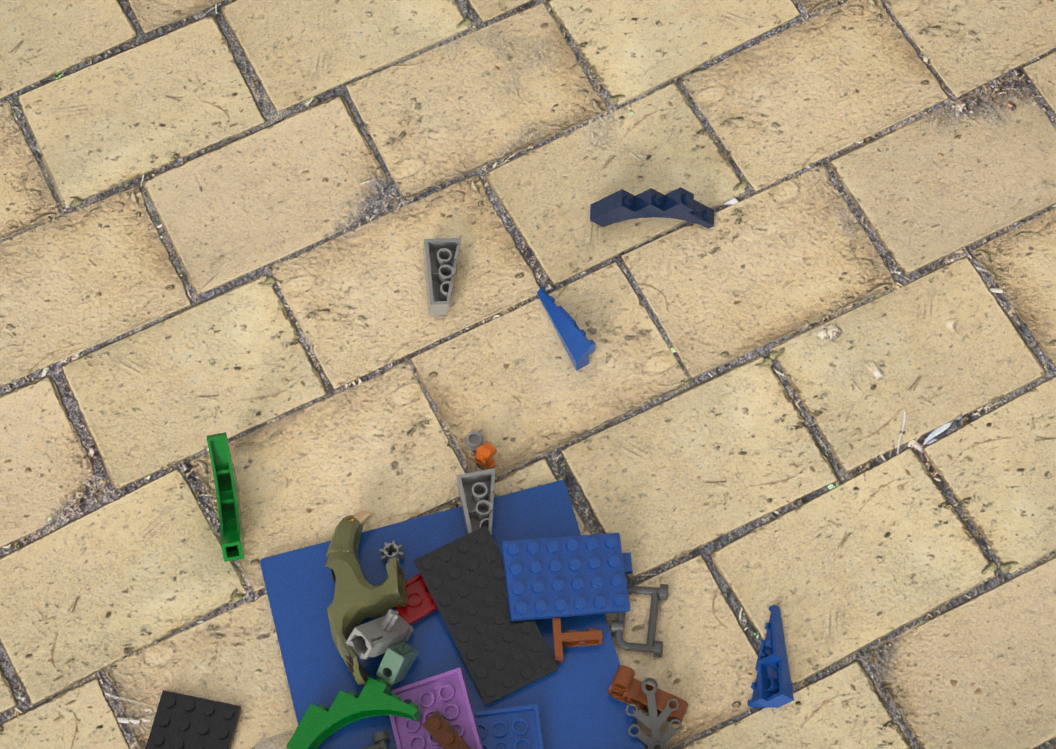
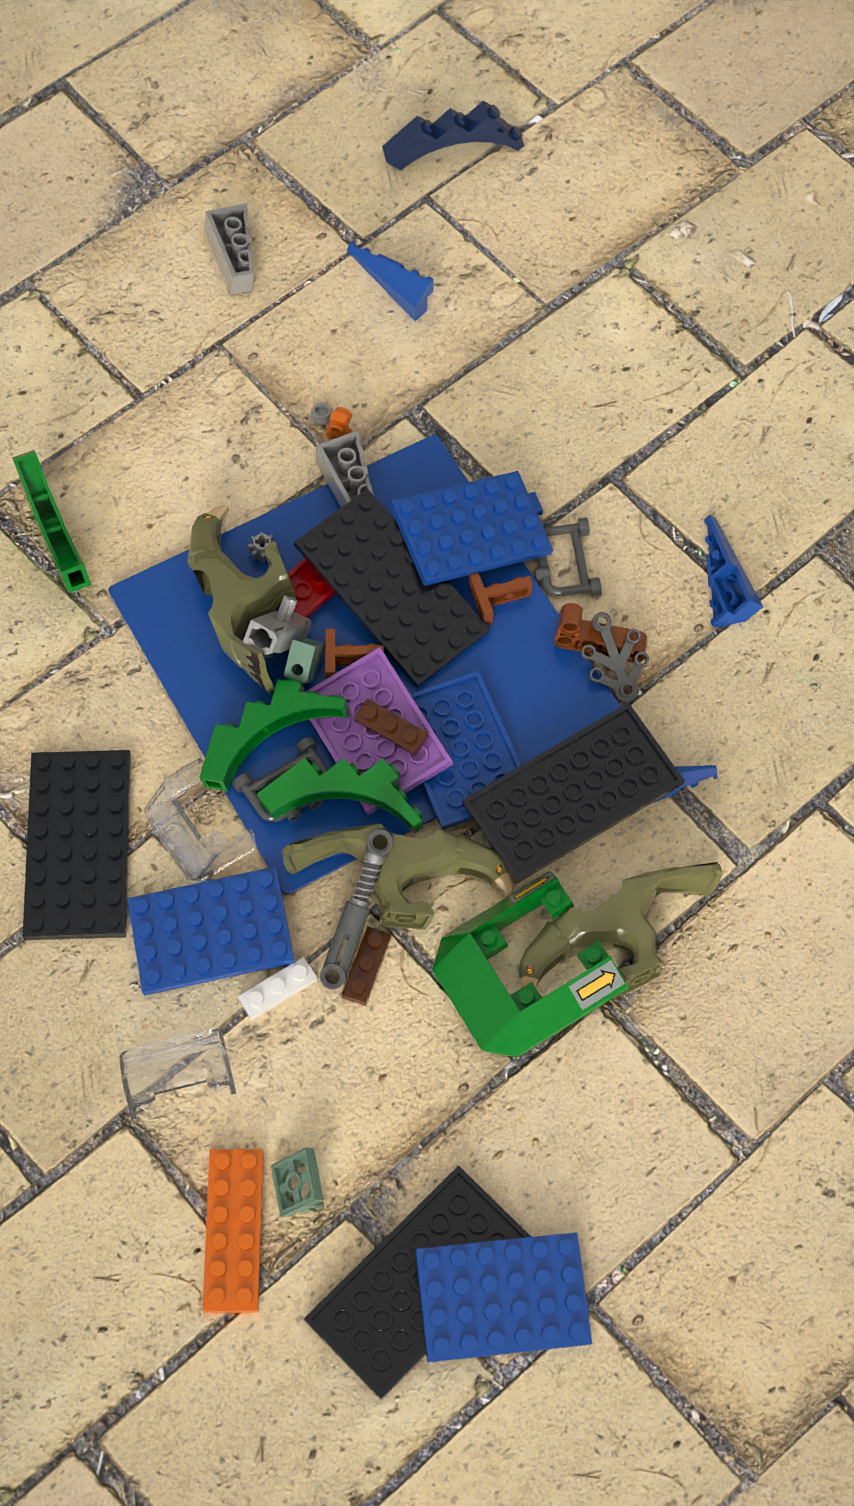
camera: 20 degrees left, 0 degrees up
none -> dark orange bracket [325,629,384,679]

